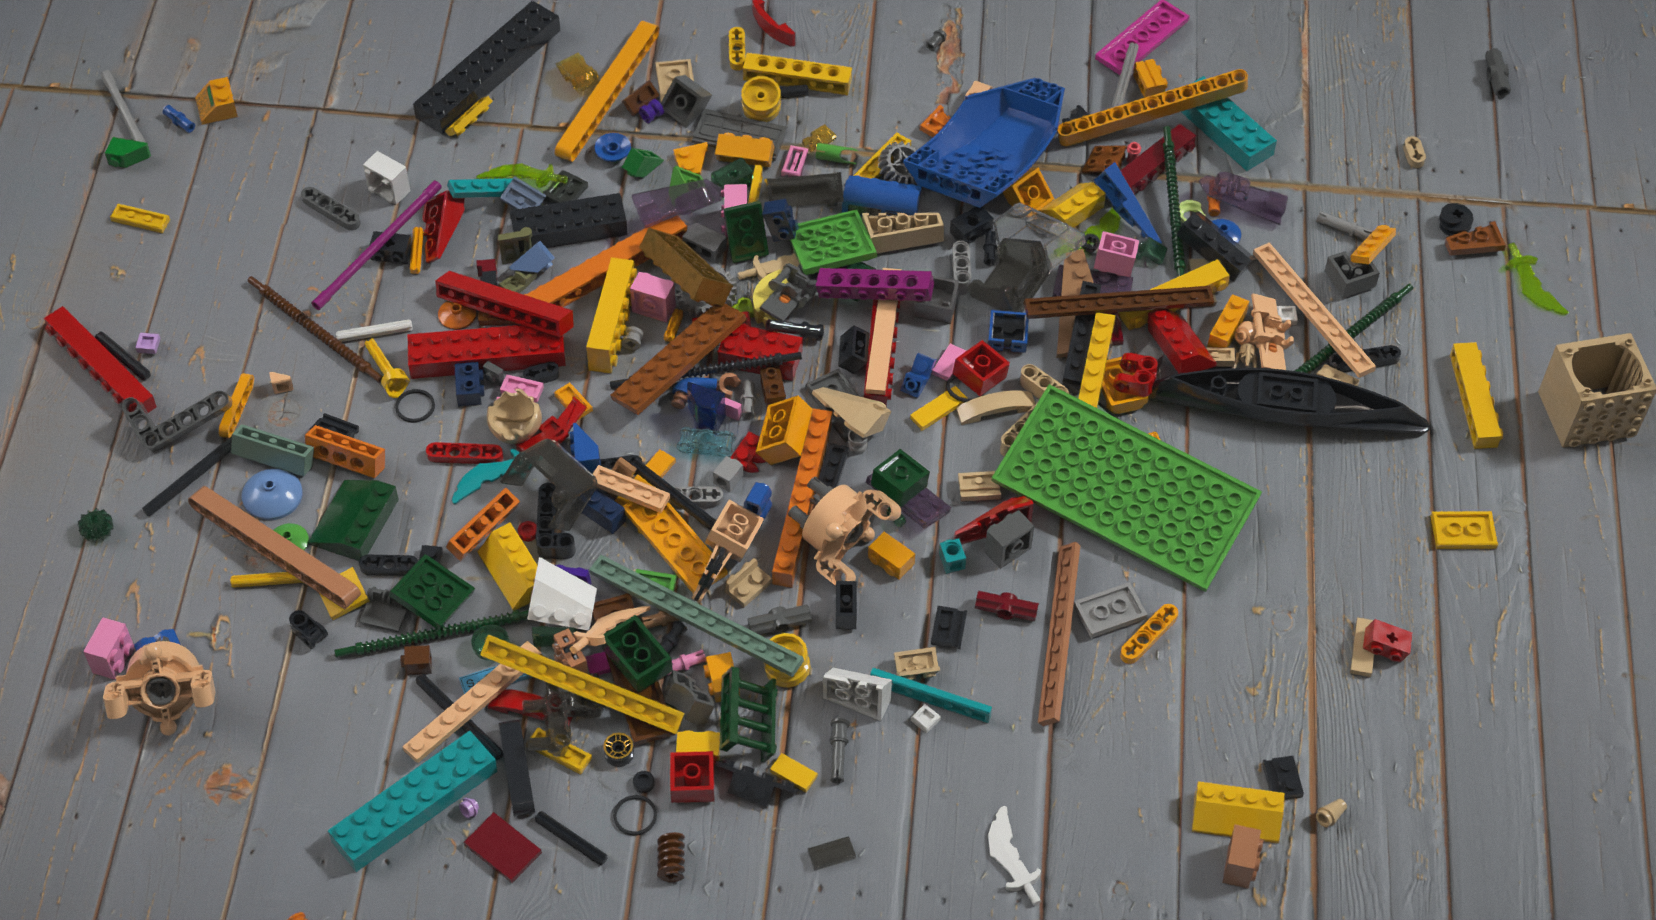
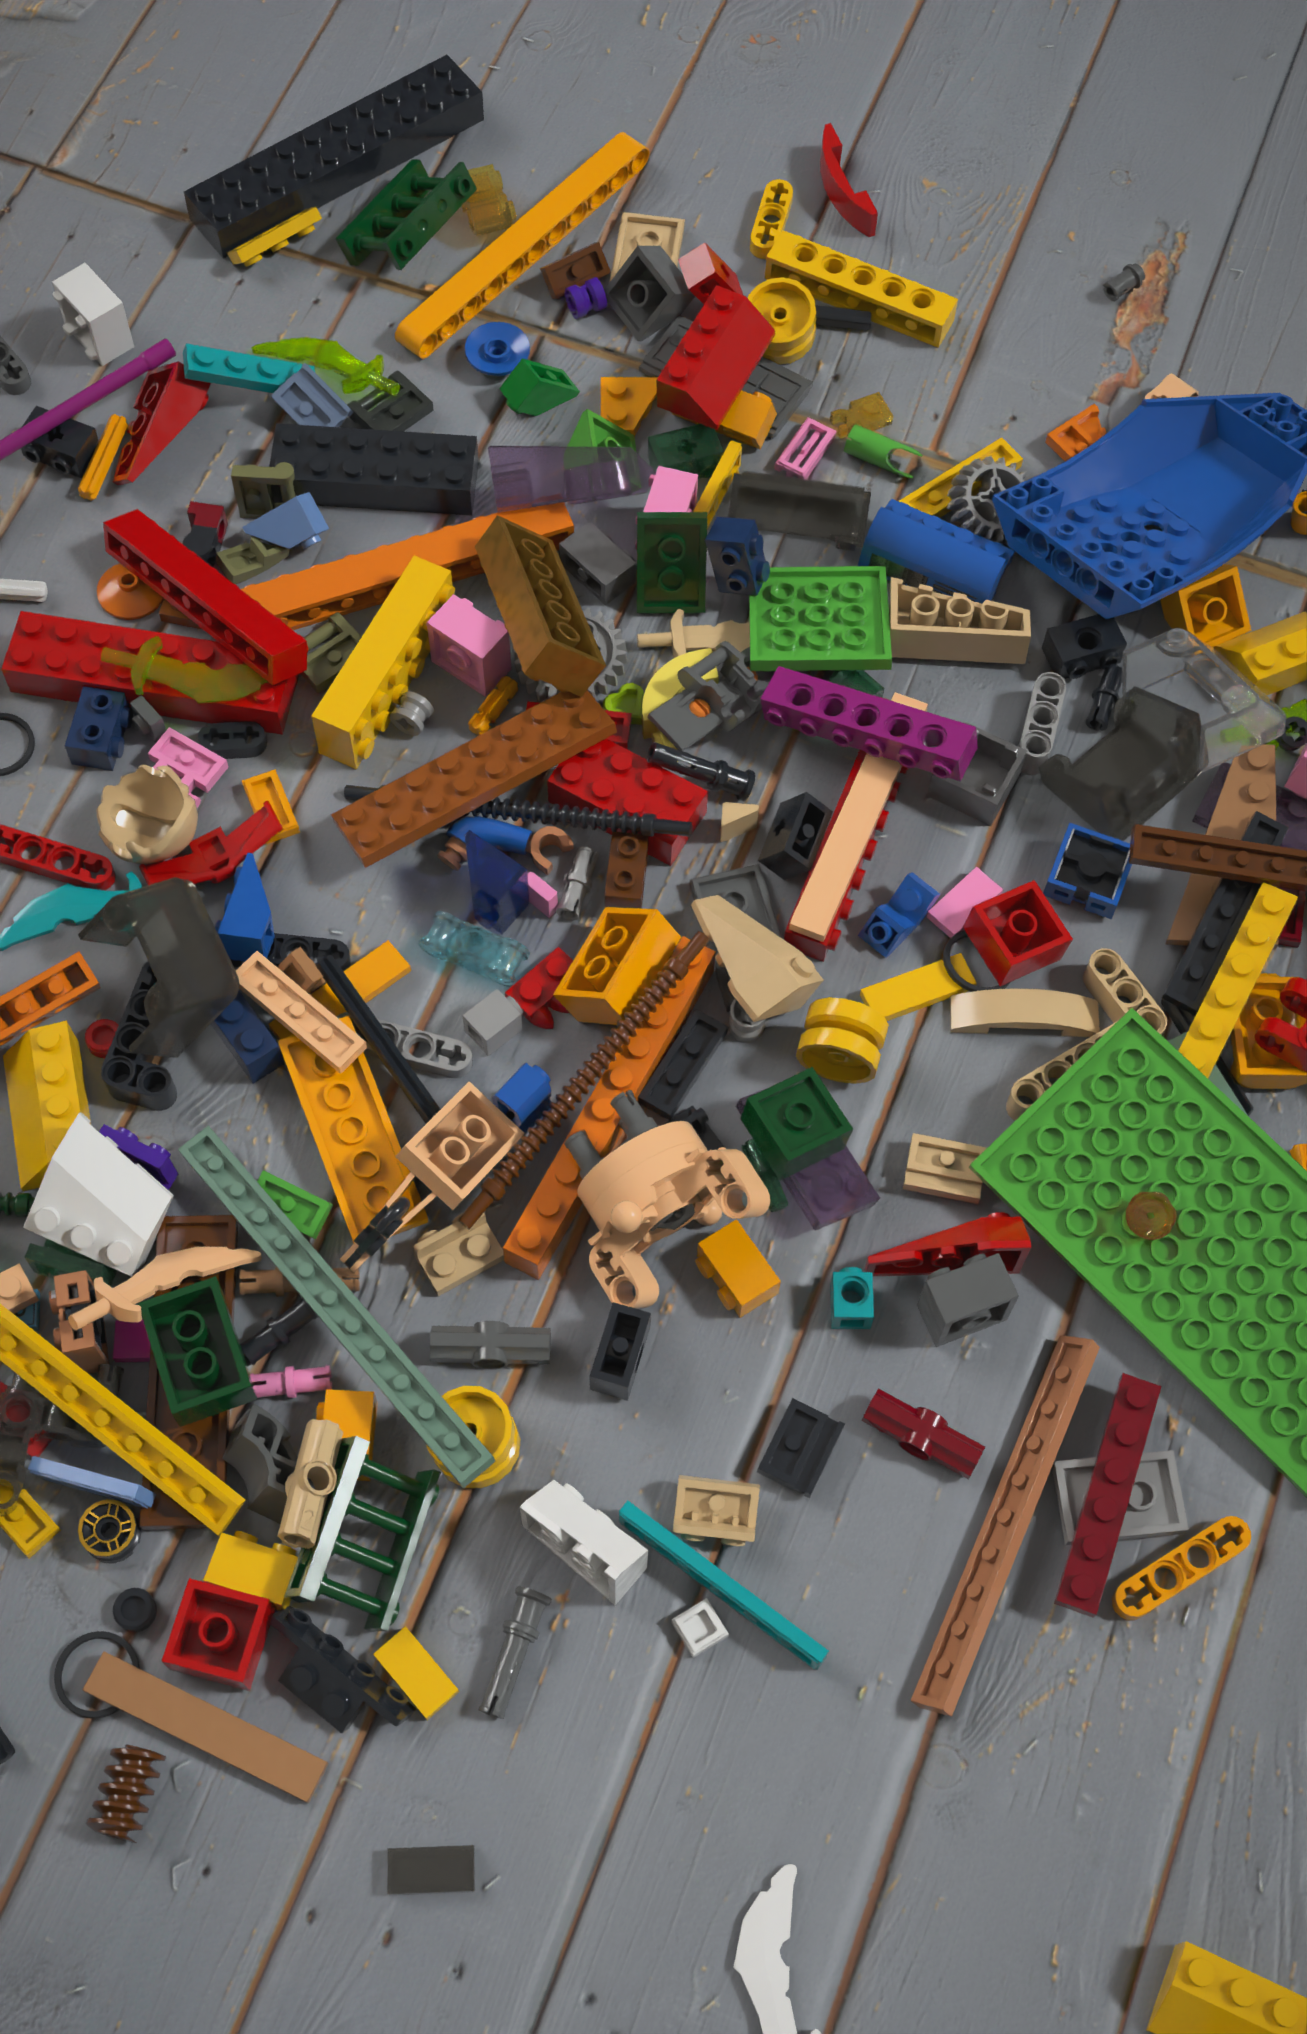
camera: 15 degrees right, 10 degrees up
none -> medium blue tile [28,1456,156,1509]
none -> medium nougat tile [82,1651,329,1804]
none -> clear neon green sword [101,636,269,704]
none -> tan piece [277,1419,344,1549]
none -> olive plate [300,612,361,693]
none -> dark green fence [335,159,477,270]
none -> reddish brown hose [458,931,709,1230]
none -> red slope [656,285,775,430]
none -> red brick [678,242,743,304]
none -> tan slope [720,802,759,842]
none -> yellow wheel [796,997,889,1084]
none -> dark red plate [1054,1373,1162,1618]
none -> clear orange plate [1126,1192,1177,1240]

